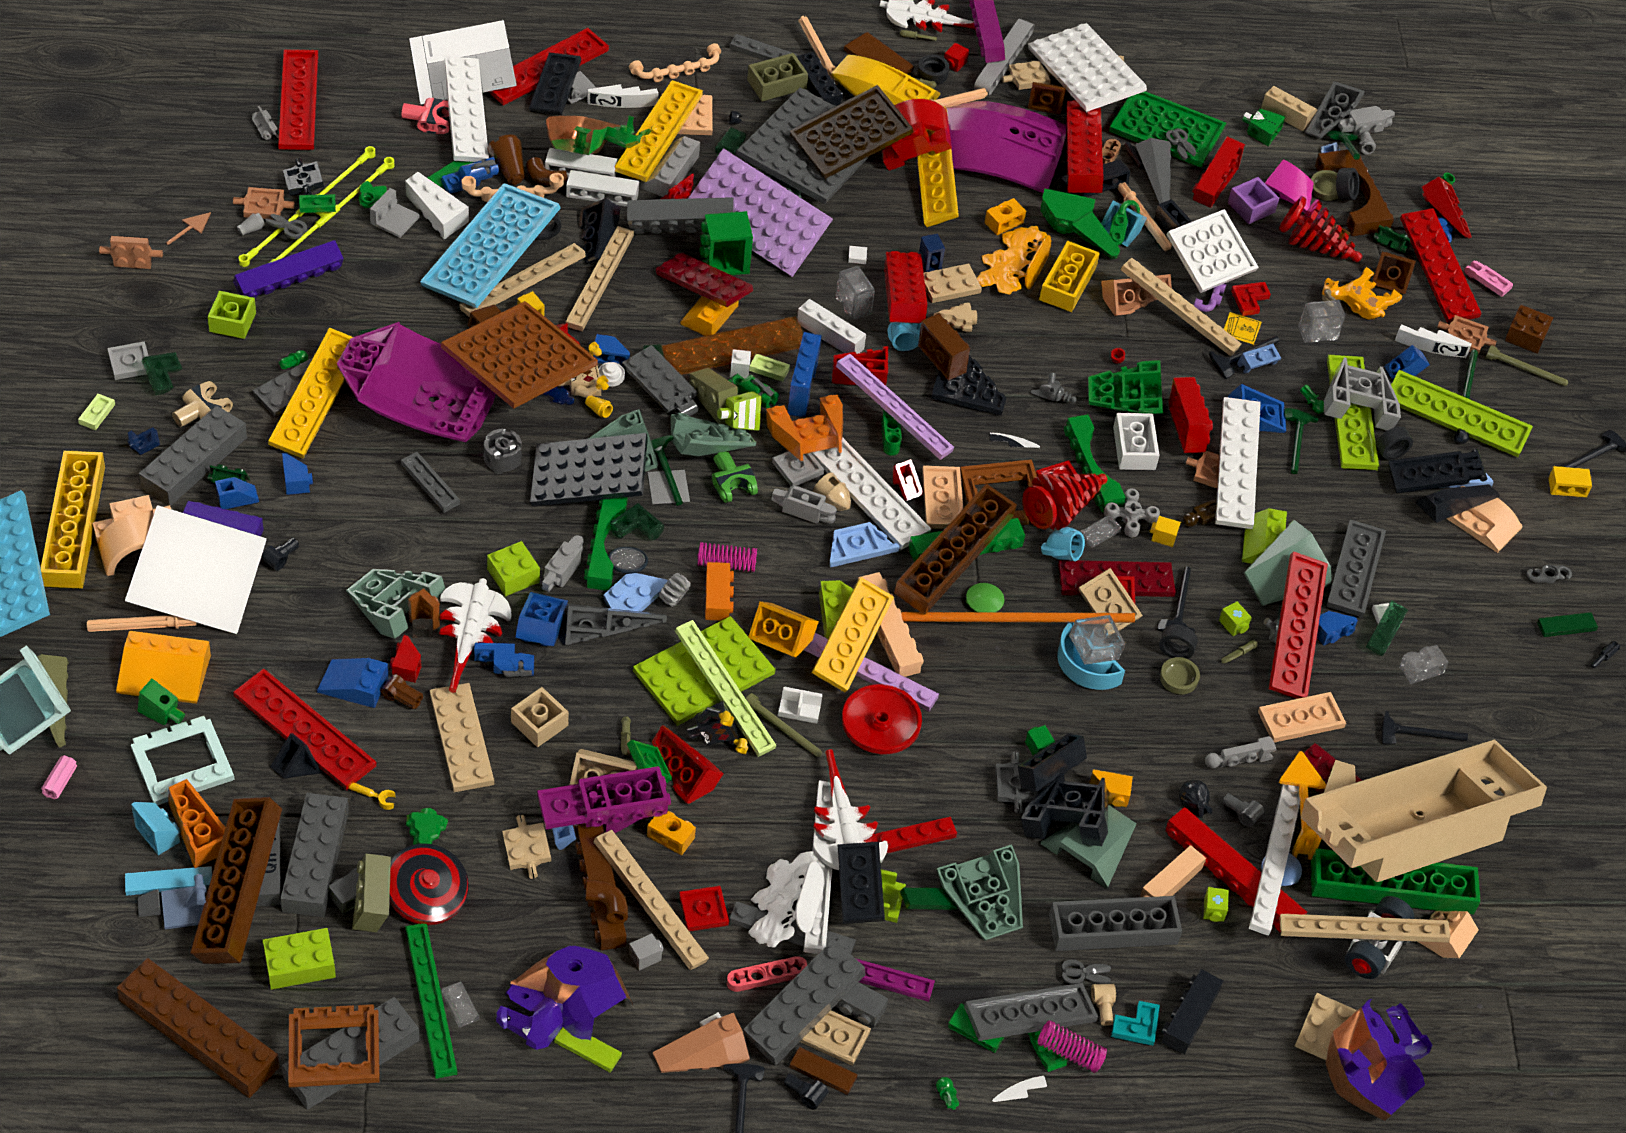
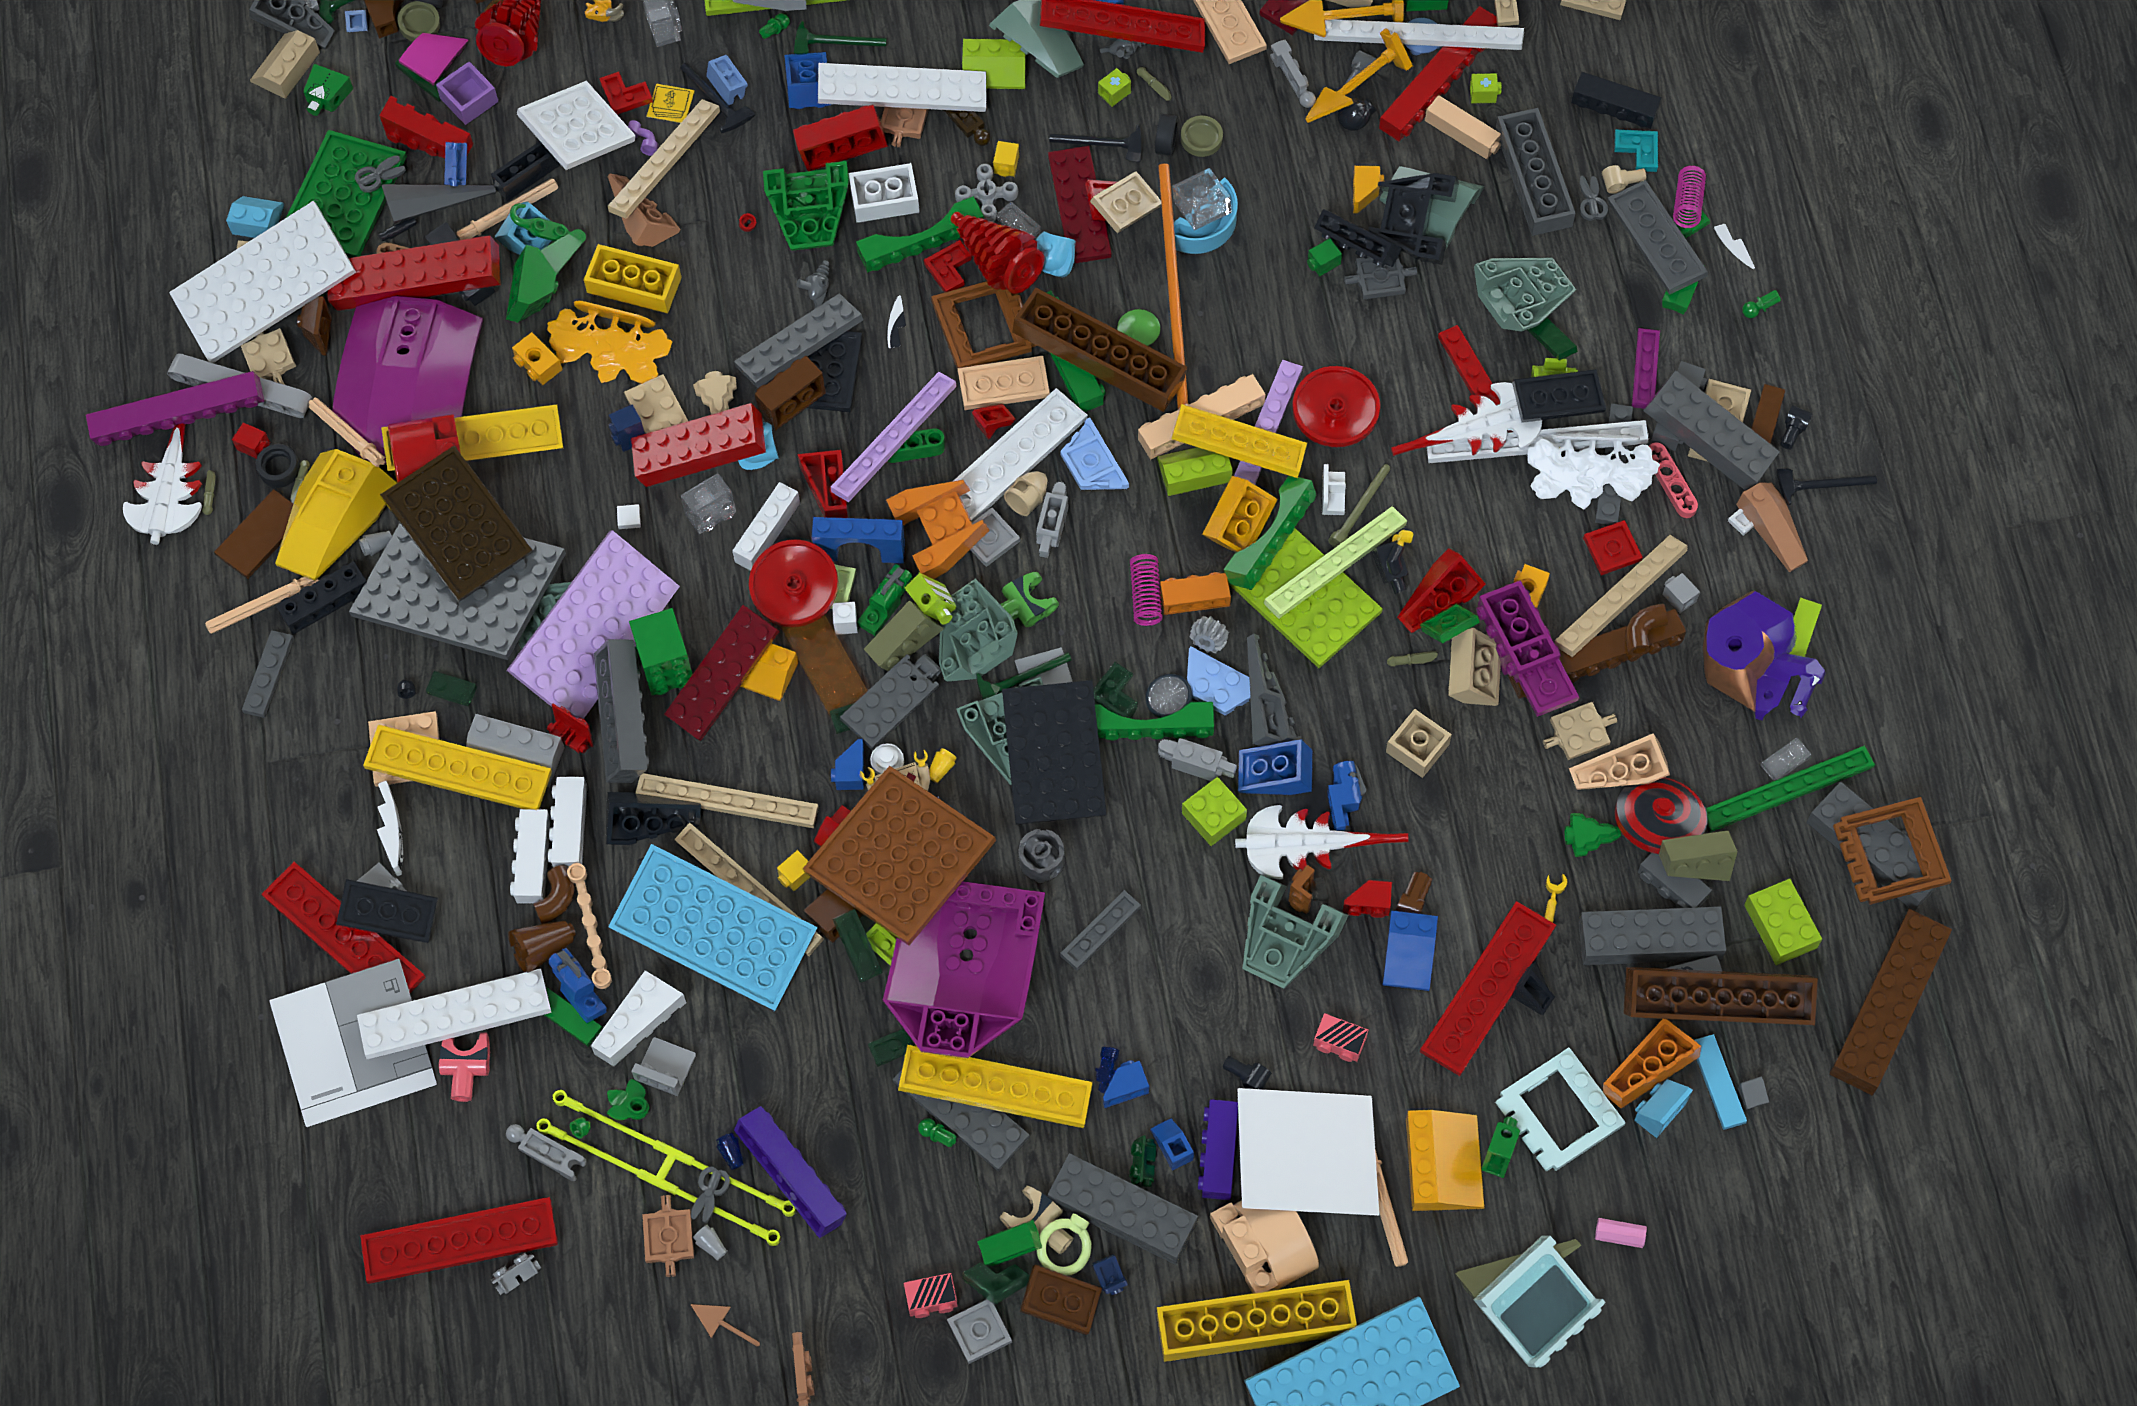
camera: 90 degrees left, 15 degrees up
yellowish green plate [78,394,115,430] -> none
sand blue plate [161,874,206,930] -> none
lime brick [208,291,256,339] -> none
black plate [283,158,324,196] -> none
green plate [299,194,336,213] -> none
tan plate [430,683,494,792] -> none
piece [546,116,652,155] -> none
light nougat bar [629,44,721,82] -> none
olive brick [747,53,808,101] -> none
none -> medium azure slope [226,196,284,238]
none -> blue hinge [444,142,467,186]
none -> light grey plate [506,1124,587,1181]
none -> green hinge [570,1117,591,1139]
none -> clear blue cone [716,1133,744,1170]
none -> dark grey plate [734,293,864,388]
none -> red dish [749,540,839,627]
none -> clear green plate [832,909,883,982]
none -> brick [904,1273,958,1318]
none -> green piece [977,1220,1042,1266]
none -> reddish brown tile [1020,1265,1102,1335]
none -> yellowish green piece [1037,1213,1092,1276]
none -> clear blue piece [1095,1047,1120,1093]
none -> green arch [1224,476,1316,590]
none -> light orange piece [1305,28,1413,123]
none -> brick [1313,1013,1368,1062]
none -> light nougat wedge [1569,734,1670,790]

